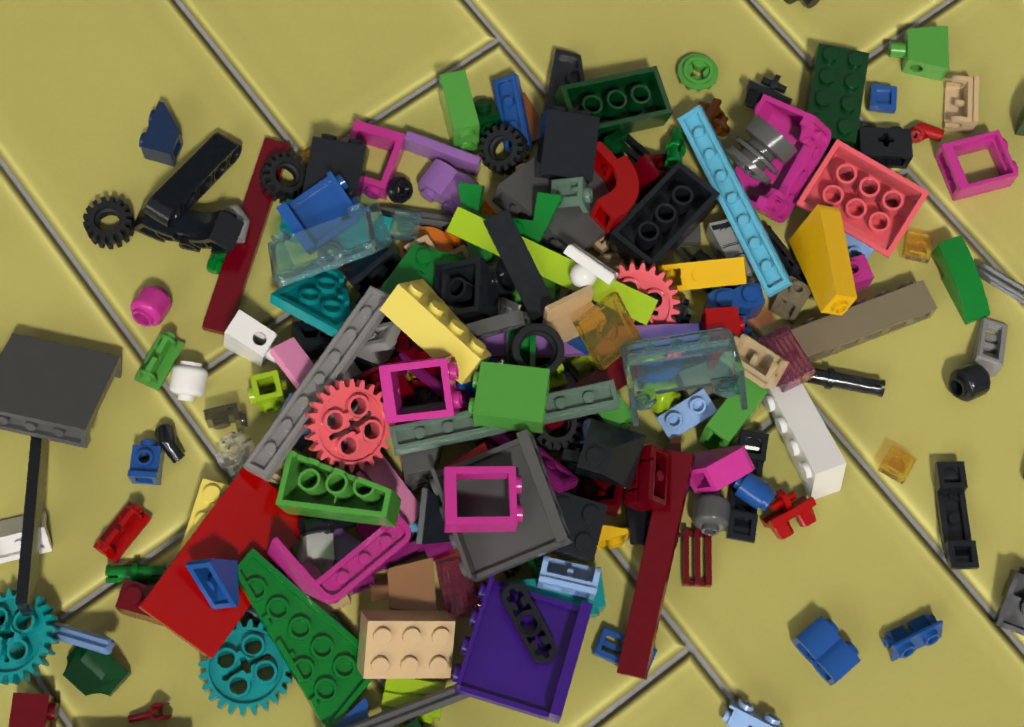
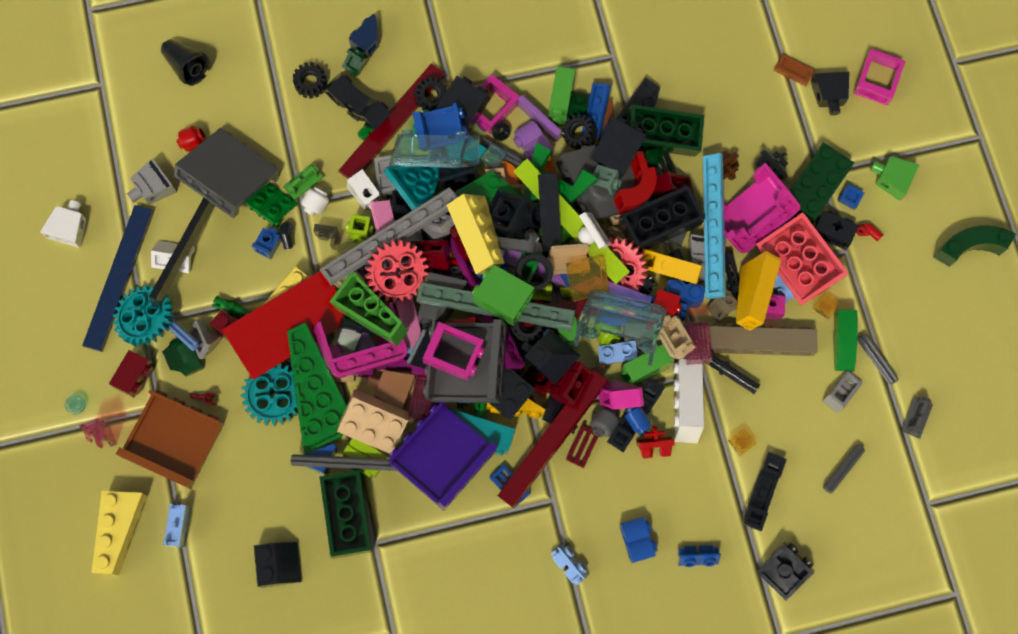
camera: 25 degrees right, 5 degrees up
red hinge [93,502,152,563] -> none
dark pink head [130,286,172,327] -> none
black beam [144,132,242,228] -> none
blue slope [185,558,239,609] -> none
clear brick [214,431,255,477] -> none
light grey arm [224,204,250,243] -> none
dark pink window [378,355,463,424] -> none
black beam [501,584,557,665] -> none
light blue hinge [537,555,601,600] -> none
green pin [665,128,686,171] -> none
bright green gear [677,54,718,93] -> none
dark grey wheel [725,115,797,185] -> none
dark pink window [934,130,1019,201] -> none
tan hinge [943,75,979,134] -> none
black head [948,362,991,402] -> none
none -> light grey slope [189,319,222,359]
none -> green hinge [245,182,298,227]
none -> dark green bracket [342,47,369,76]
none -> light grey hinge [374,155,398,198]

